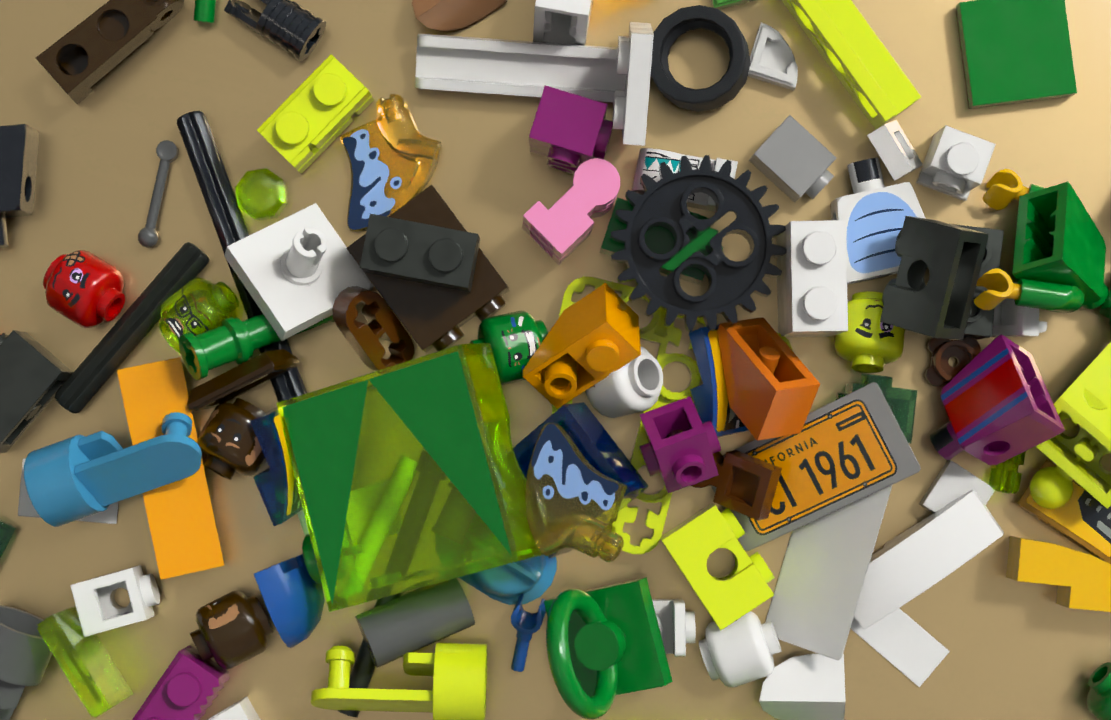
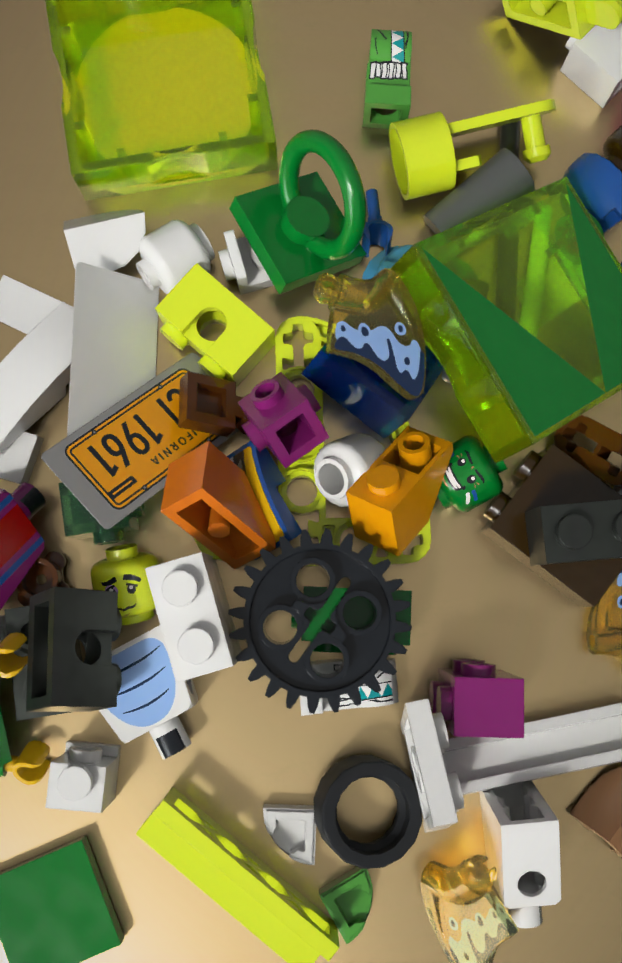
camera: 160 degrees right, 5 degrees down
bright pink legs [522,158,620,265] -> none
light grey brick [749,115,836,203] -> none
white tile [867,120,923,181] -> none

